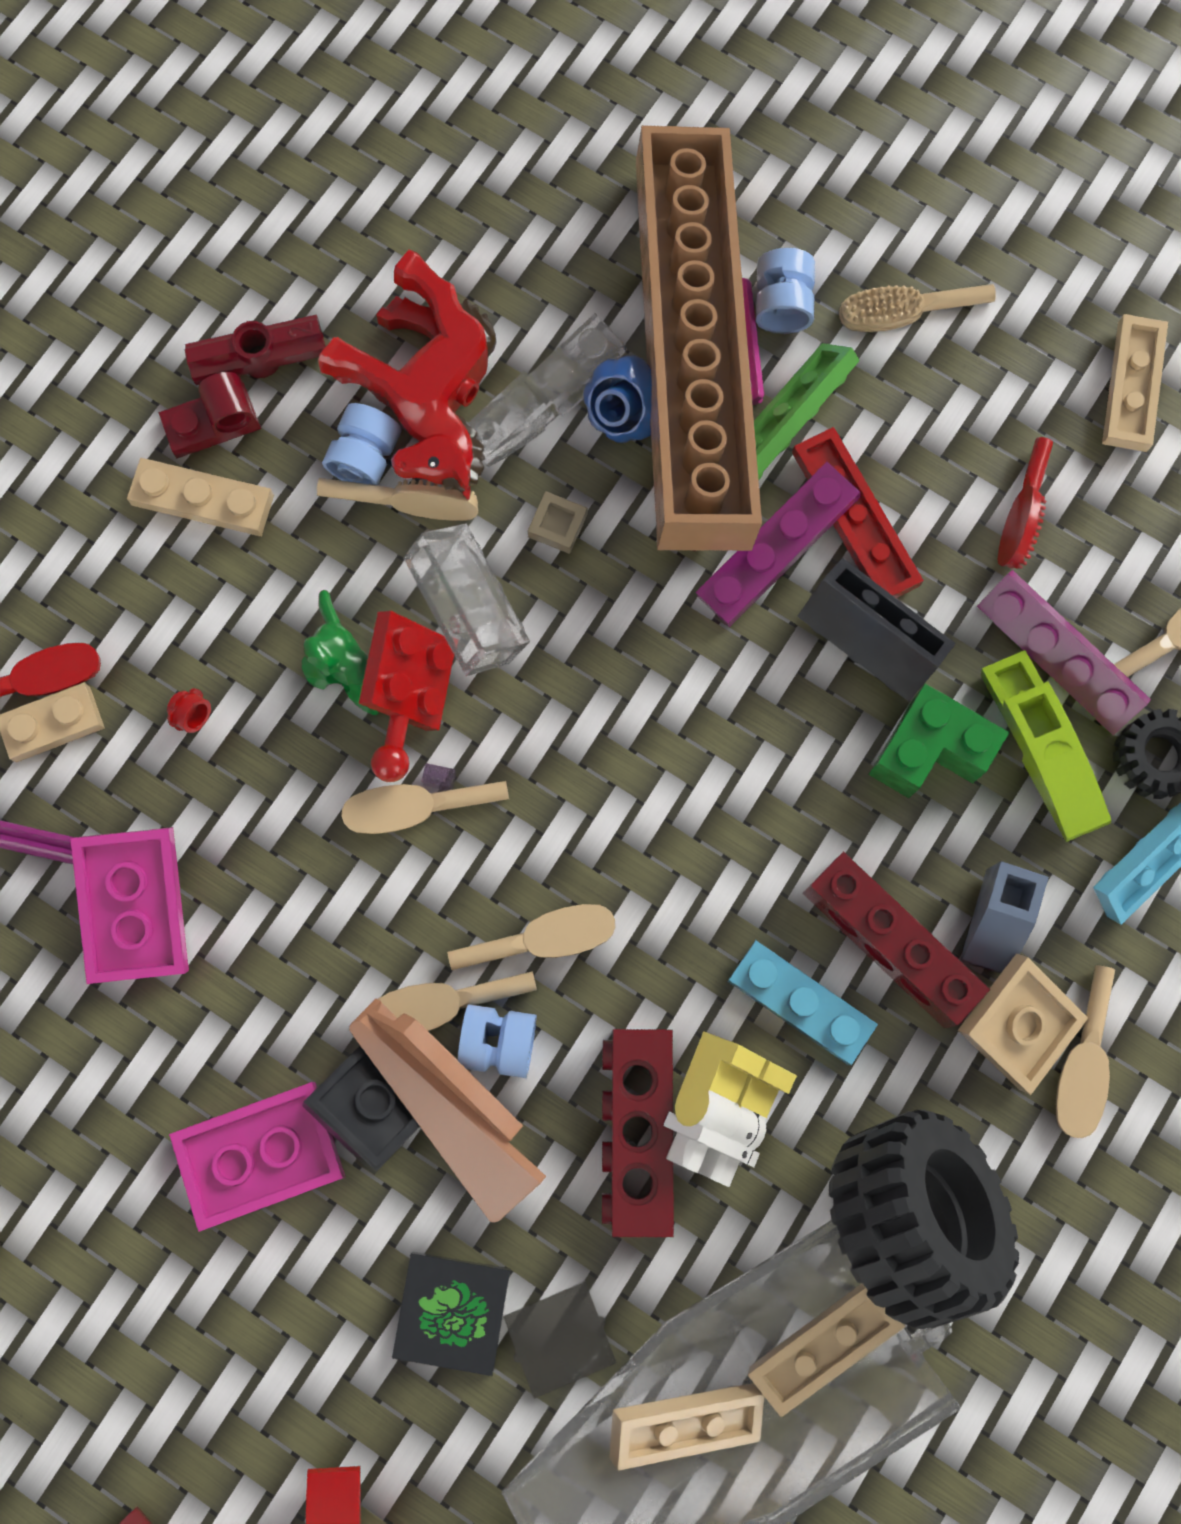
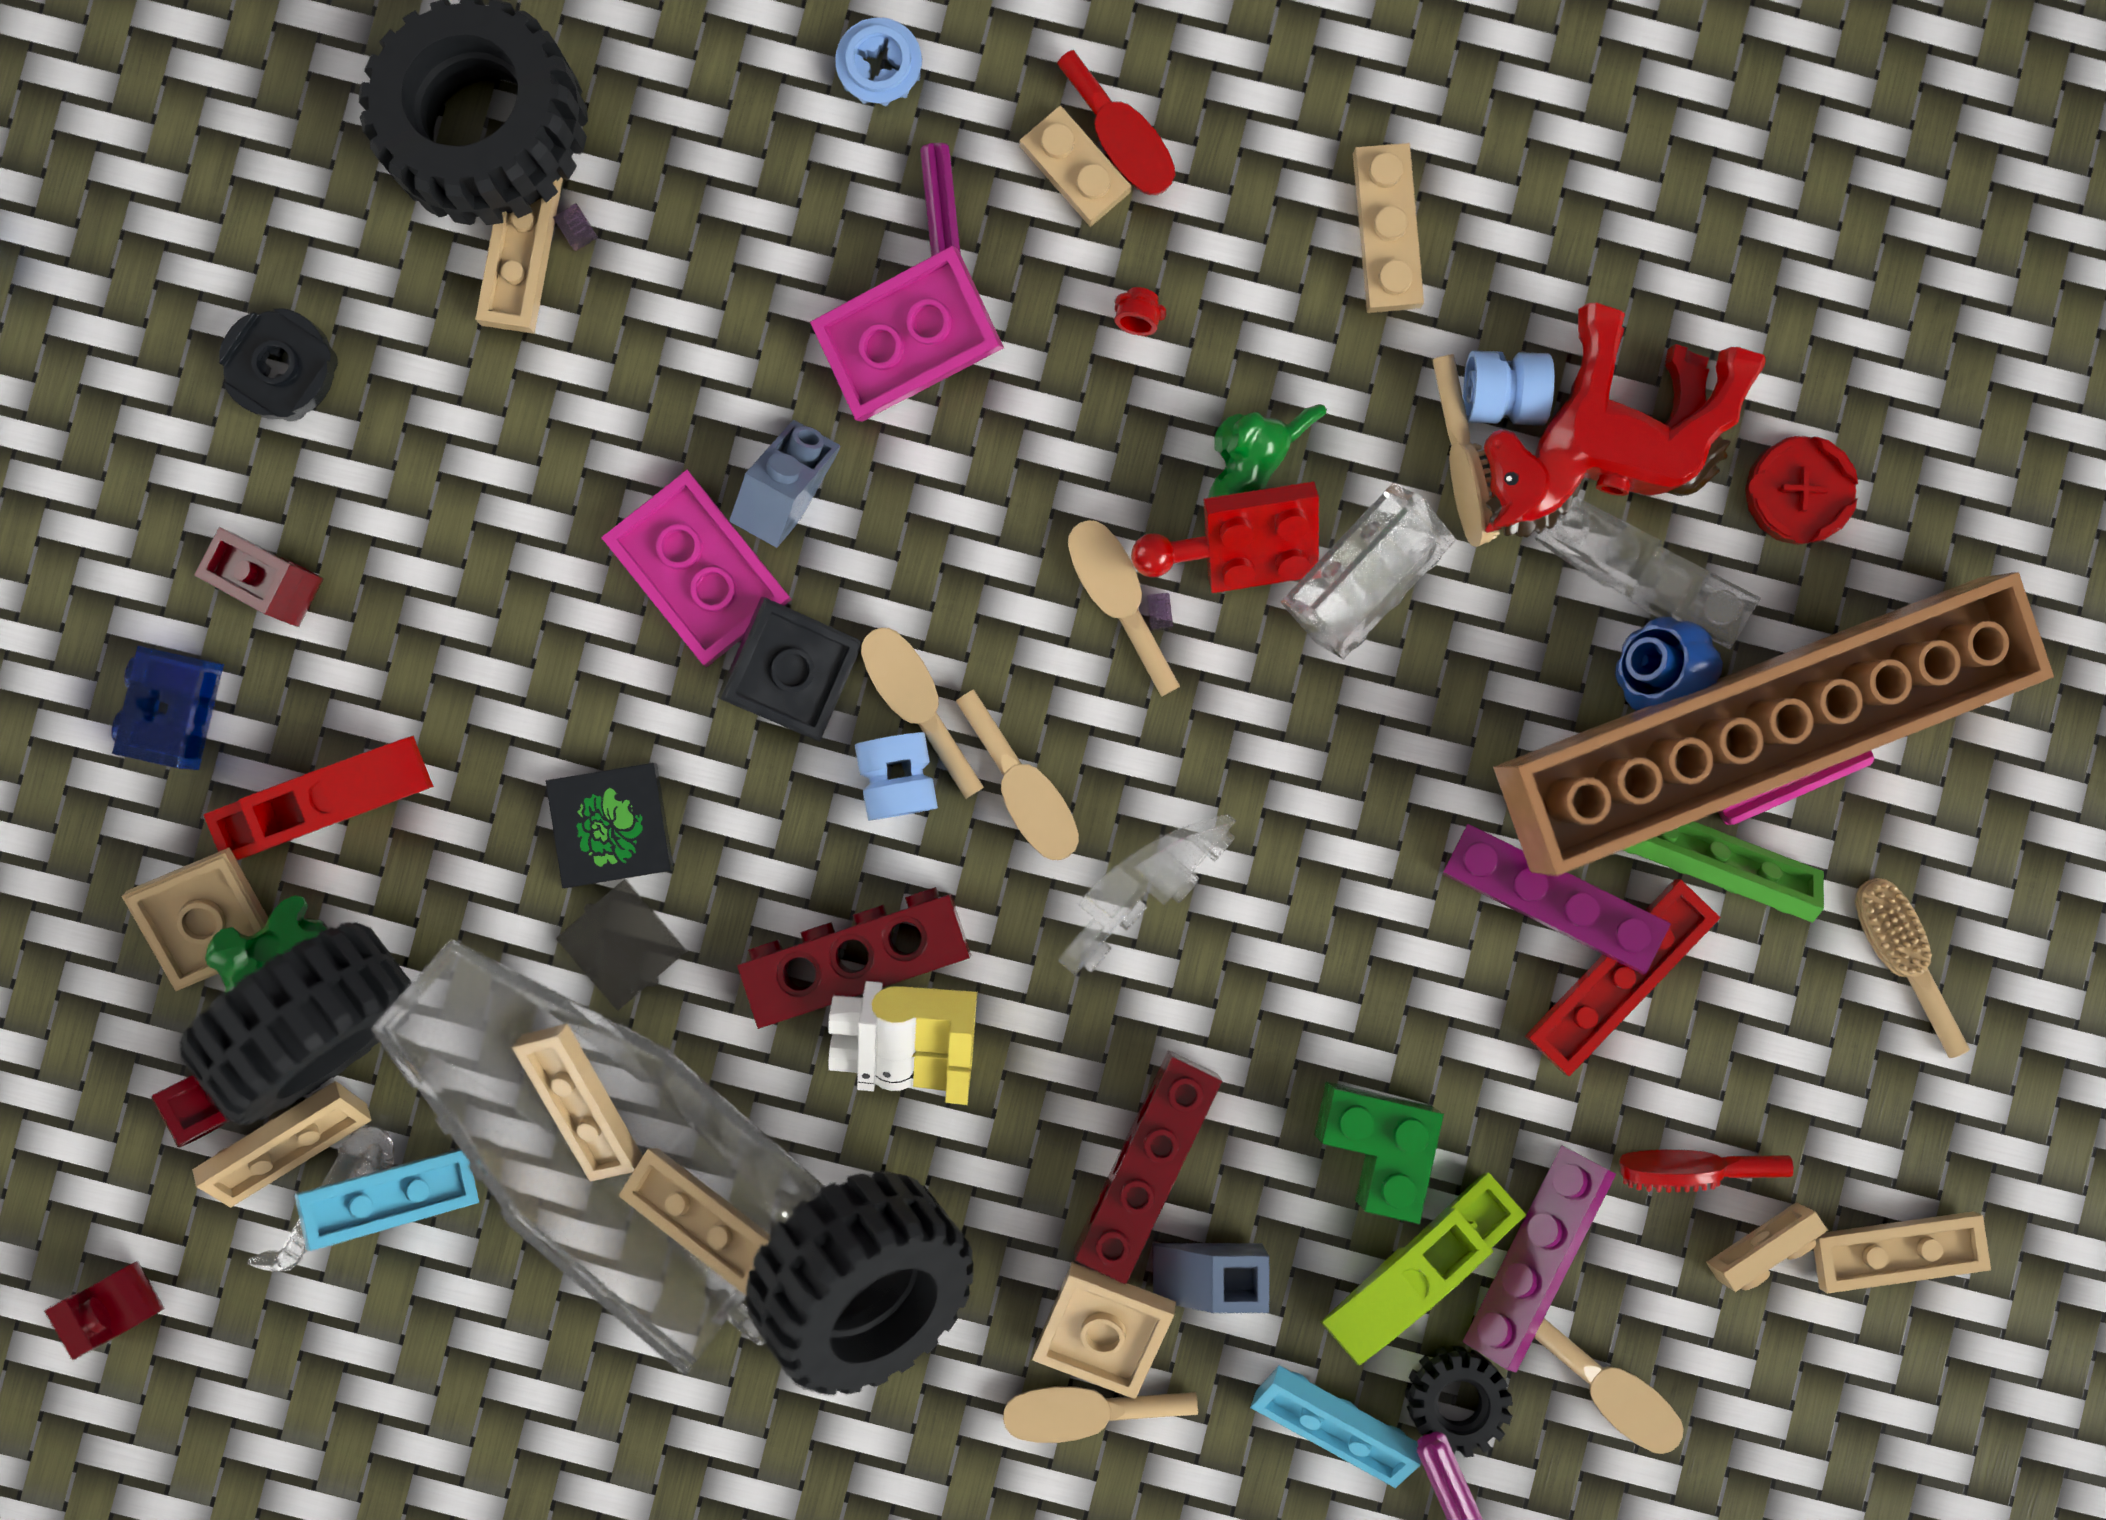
camera: 65 degrees right, 10 degrees up
dark red plate [158,372,261,459] -> none
dark red piece [184,314,326,385] -> none
nougat wedge [349,998,546,1223] -> none
dark tan plate [527,491,588,554] -> none
medium azure plate [727,940,878,1065] -> none
light blue wheel [756,248,815,334] -> none
black brick [797,558,956,702] -> none
none -> sand blue slope [729,419,841,548]
none -> clear slope [1058,814,1236,976]
none -> tan plate [1706,1202,1828,1292]
none -> red tile [1745,436,1858,545]

